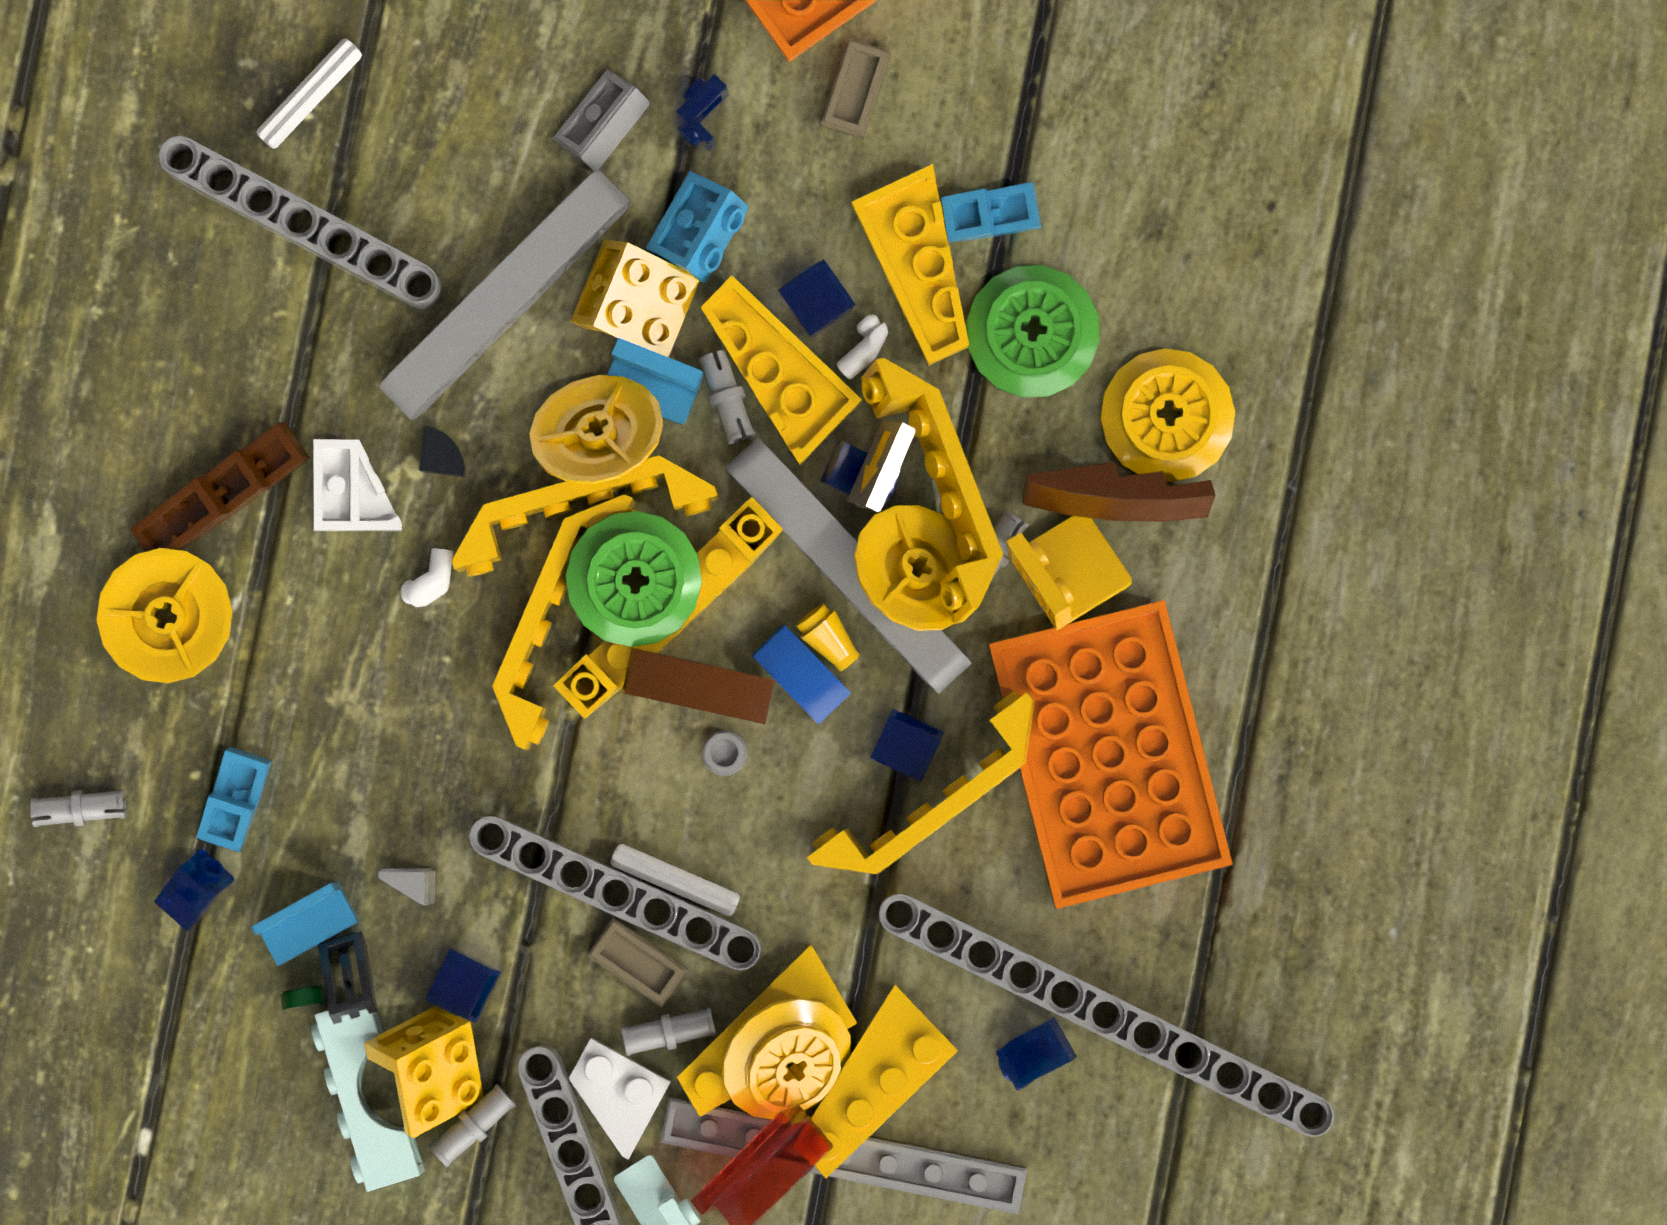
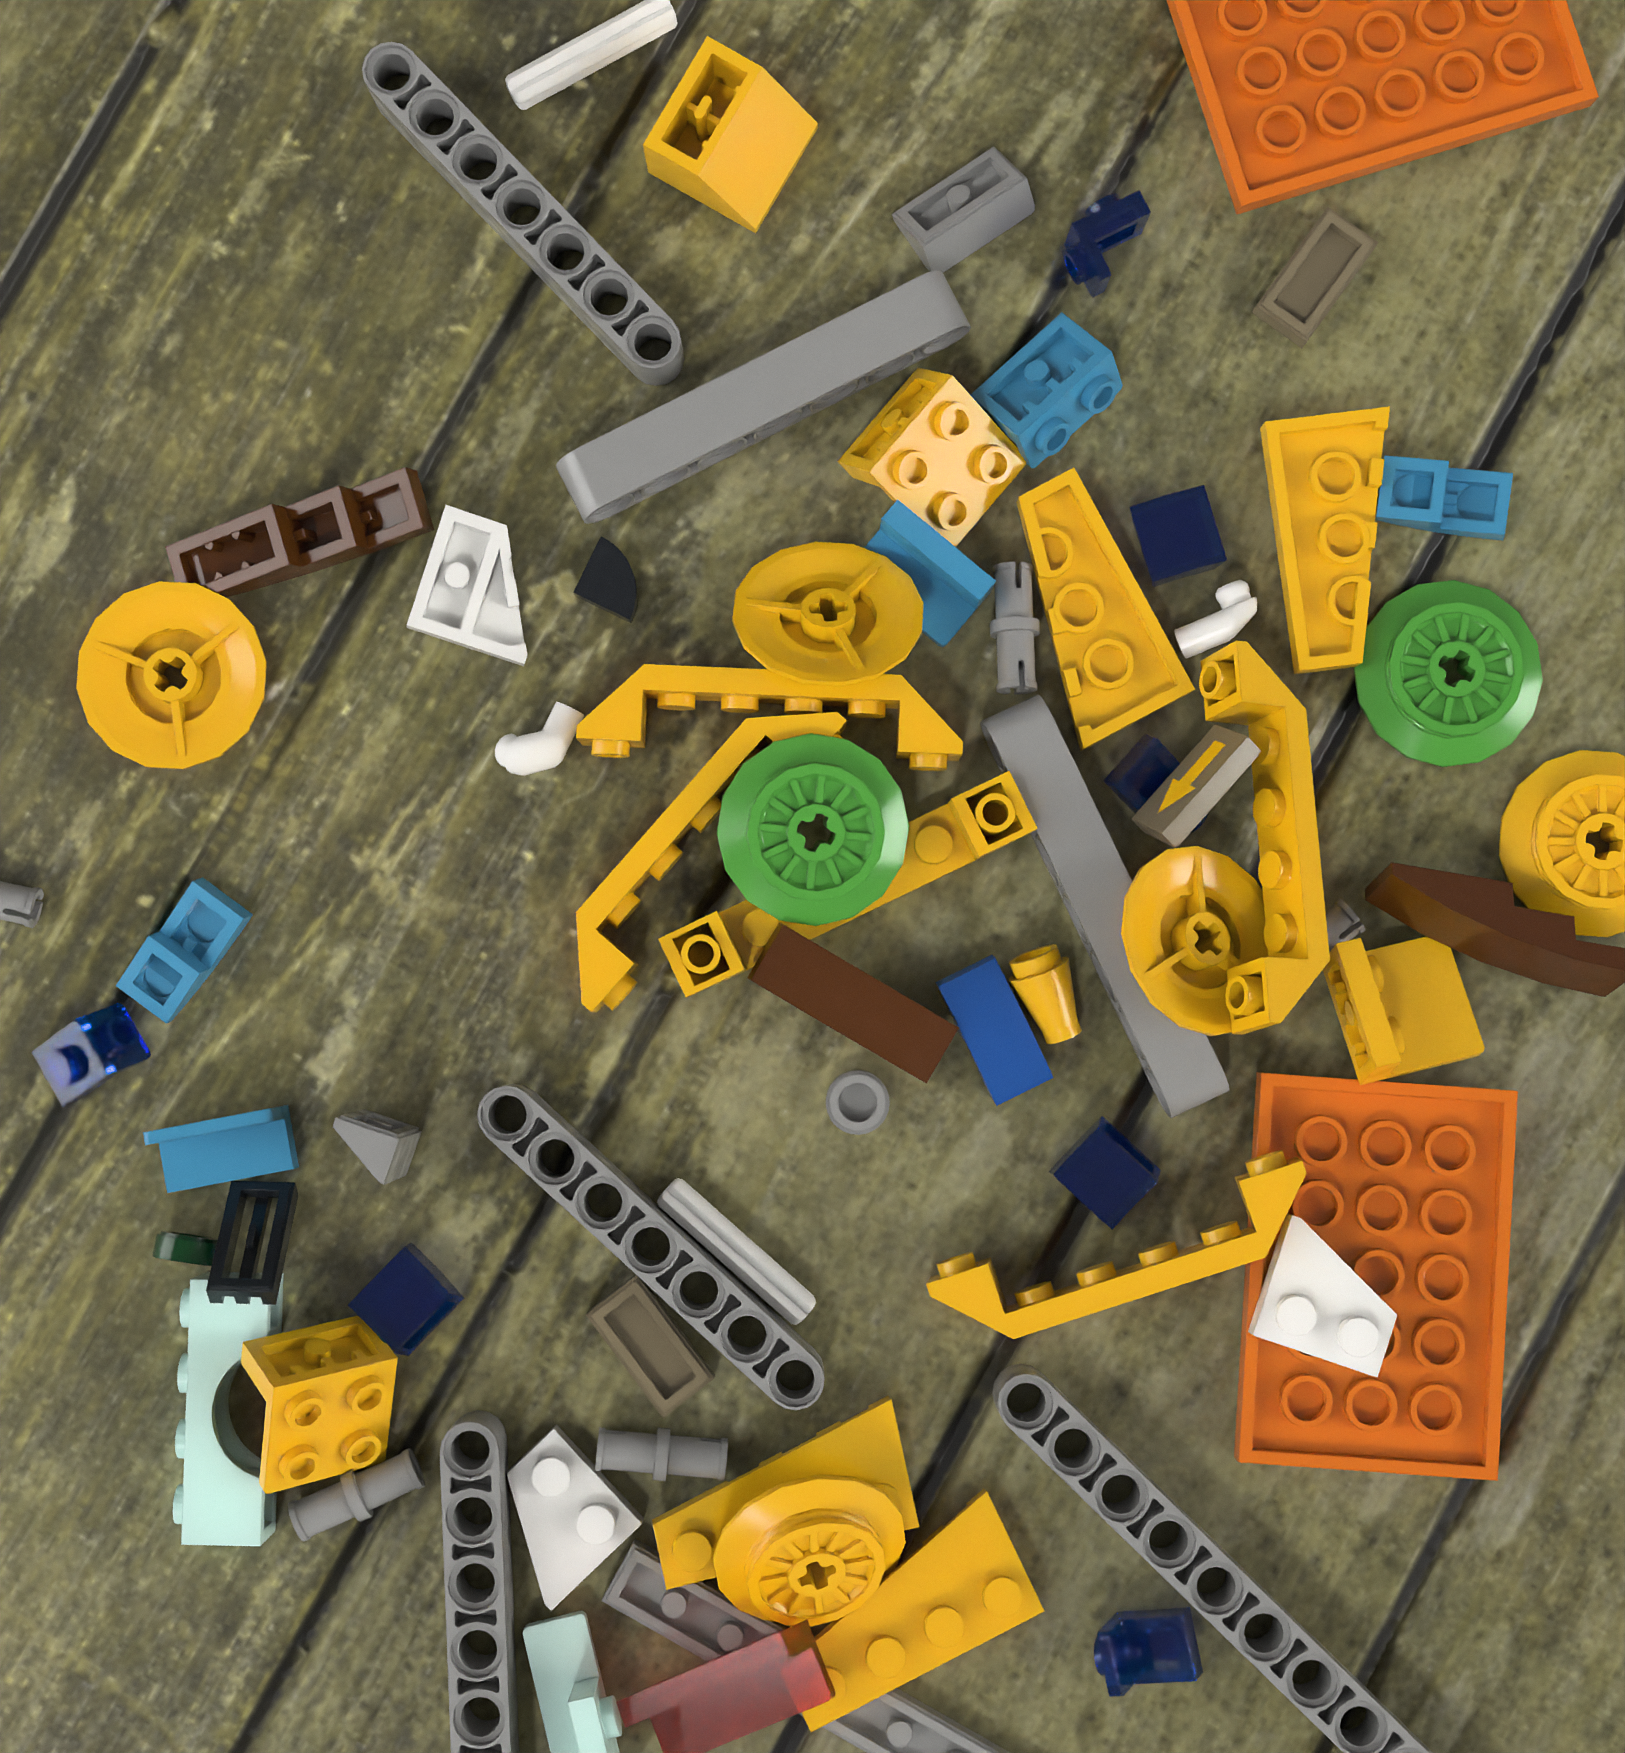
camera: 15 degrees right, 0 degrees up
none -> yellow slope [643,36,818,233]
none -> white wing [1248,1213,1397,1377]

